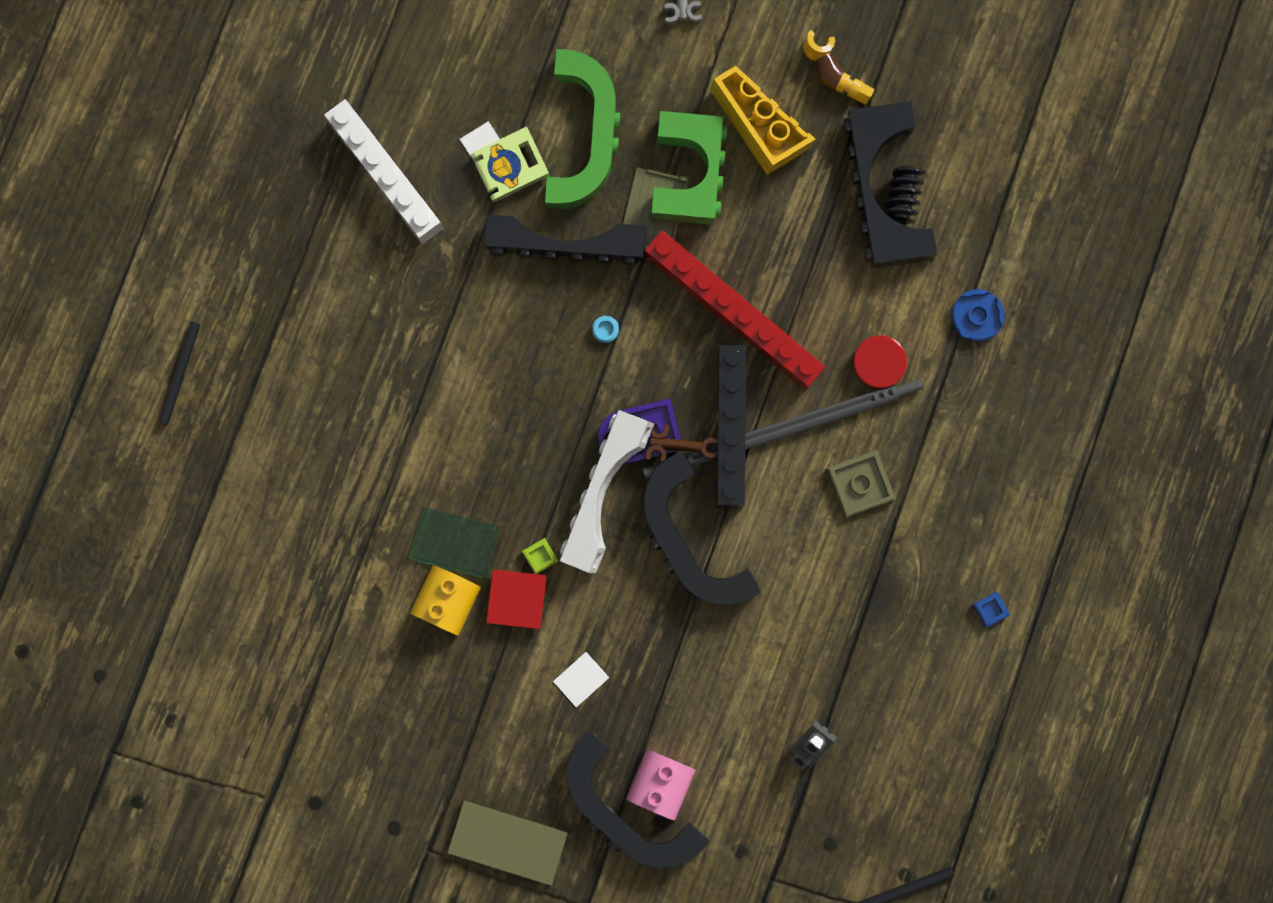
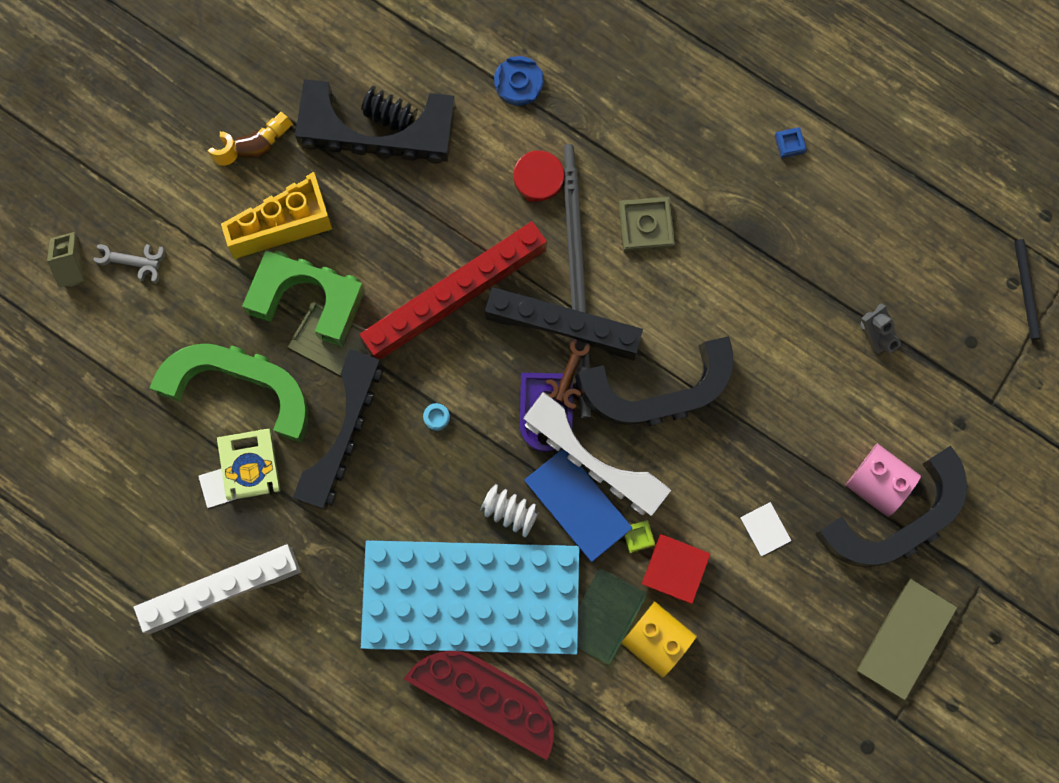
camera: 75 degrees left, 5 degrees down
none -> medium azure plate [361,540,579,655]
none -> dark red plate [404,651,554,760]
none -> white piece [479,484,539,537]
none -> blue tile [524,449,633,563]

